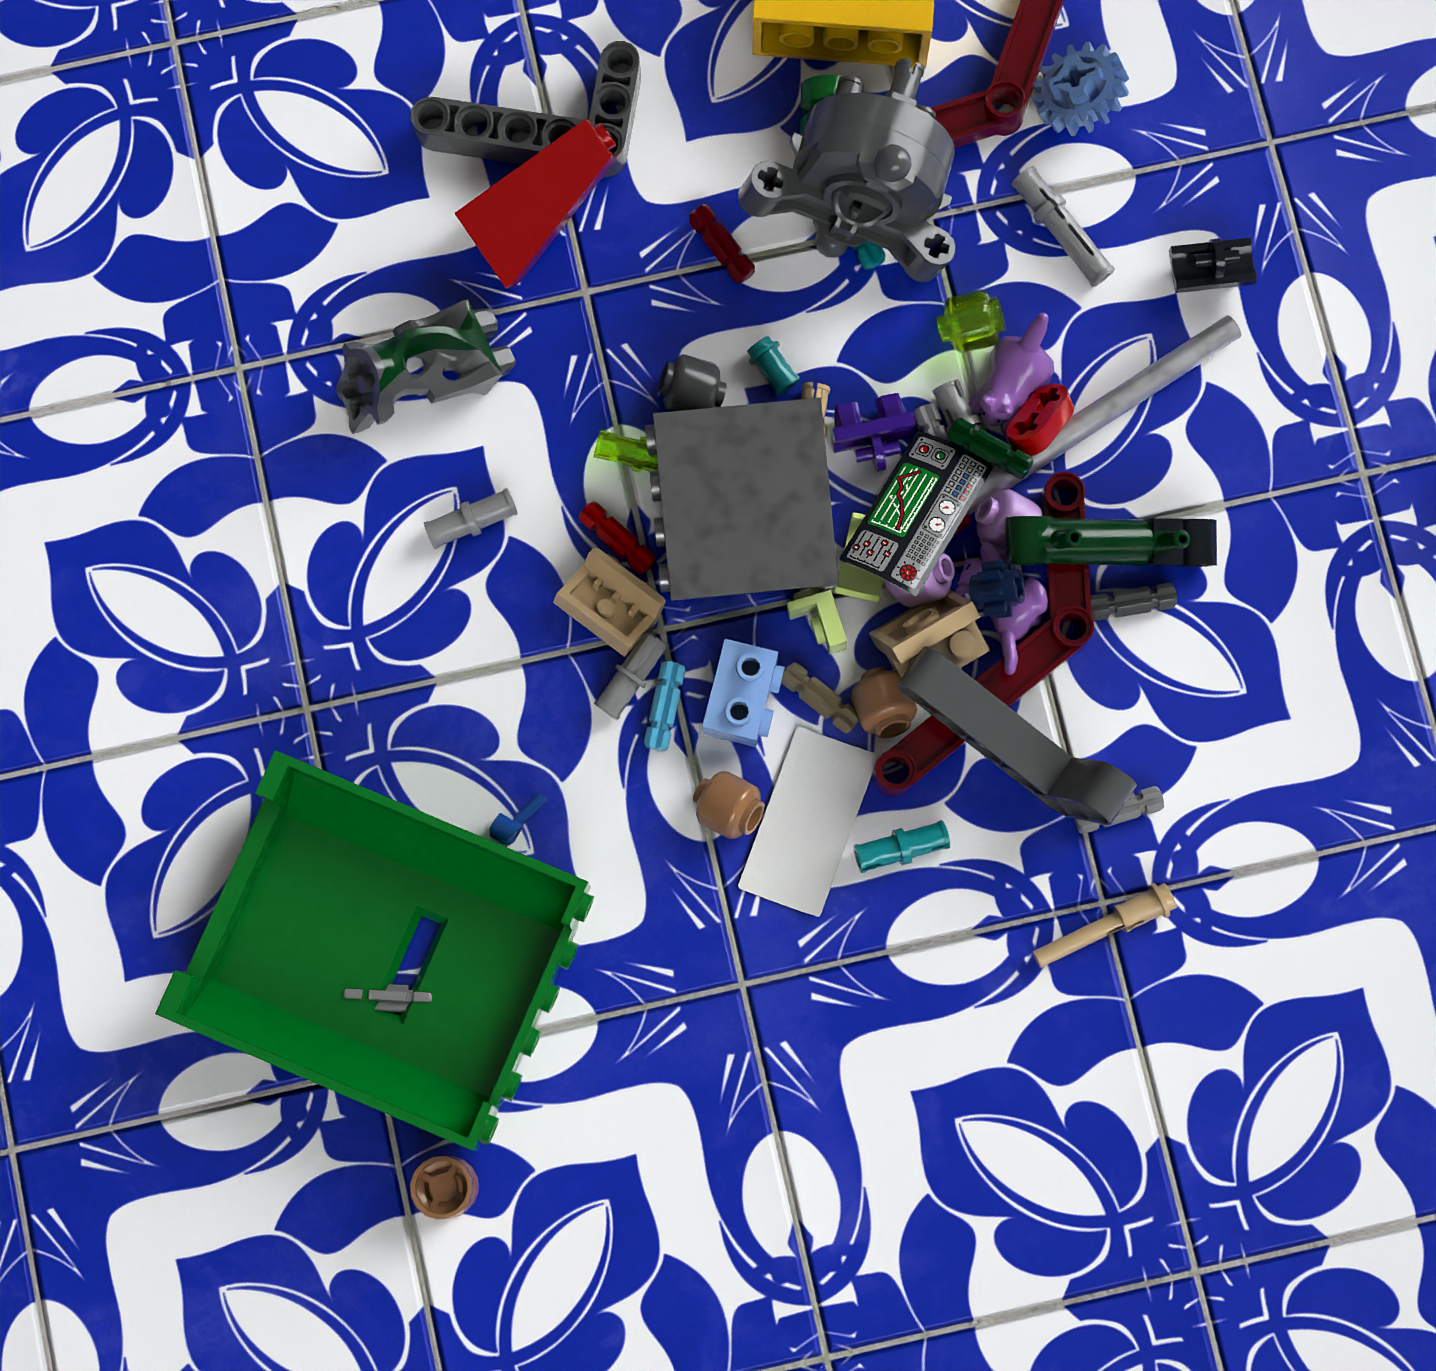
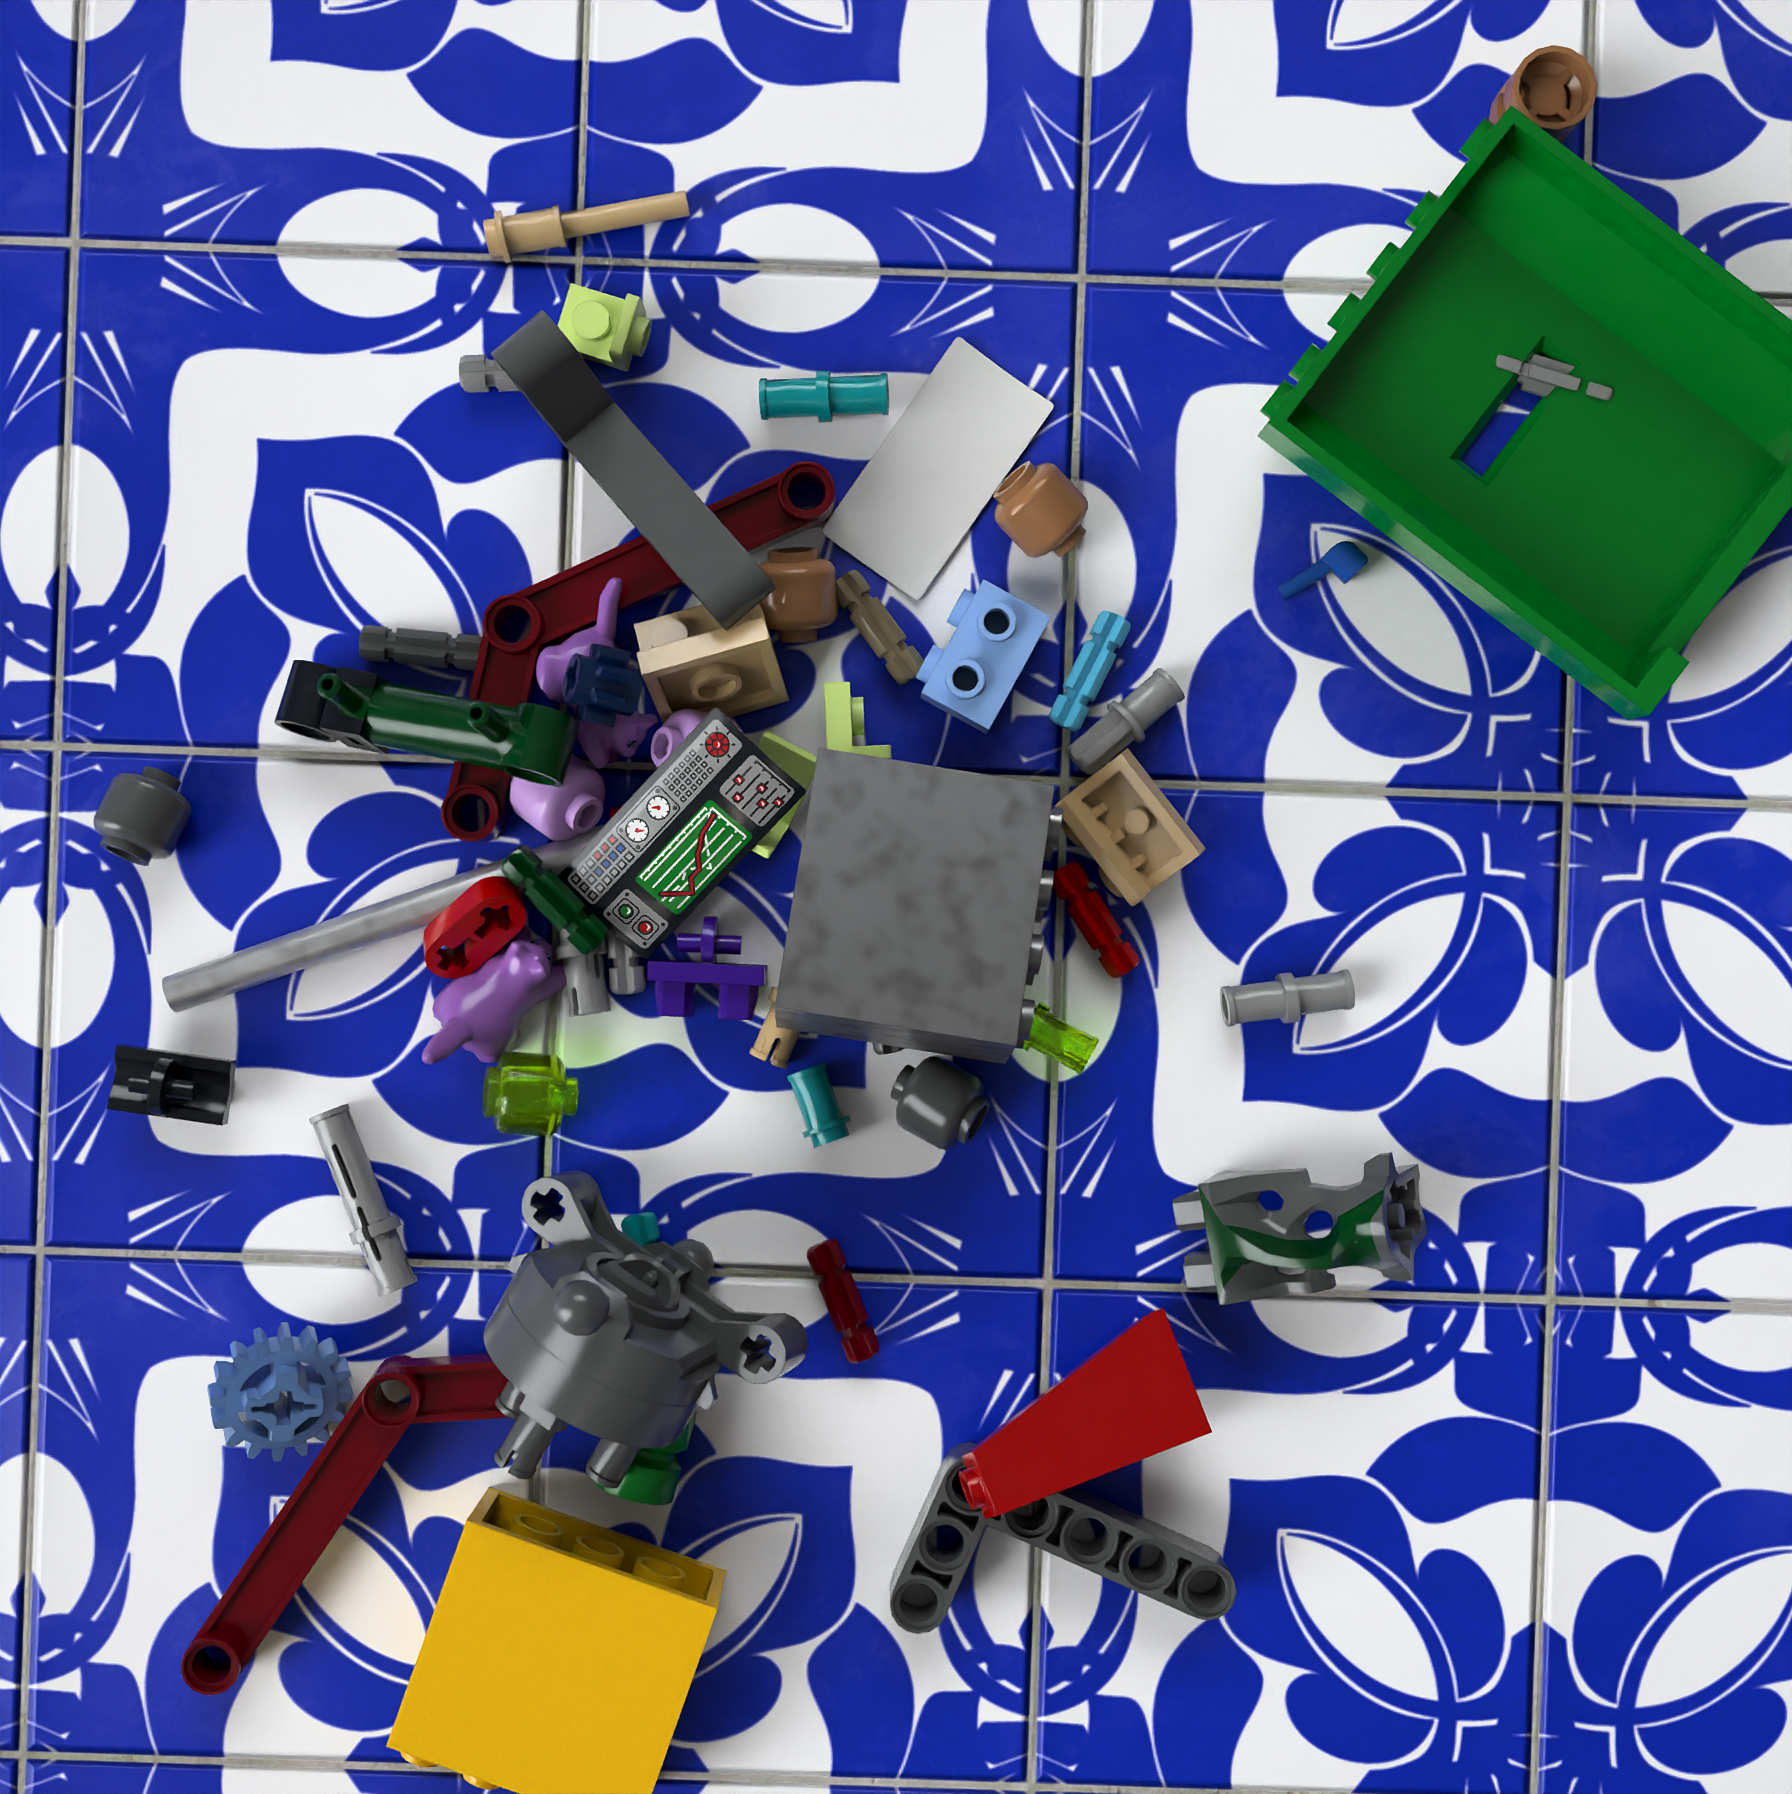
camera: 165 degrees left, 10 degrees up
none -> dark grey head [93,766,192,866]
none -> yellowish green bracket [558,283,652,372]

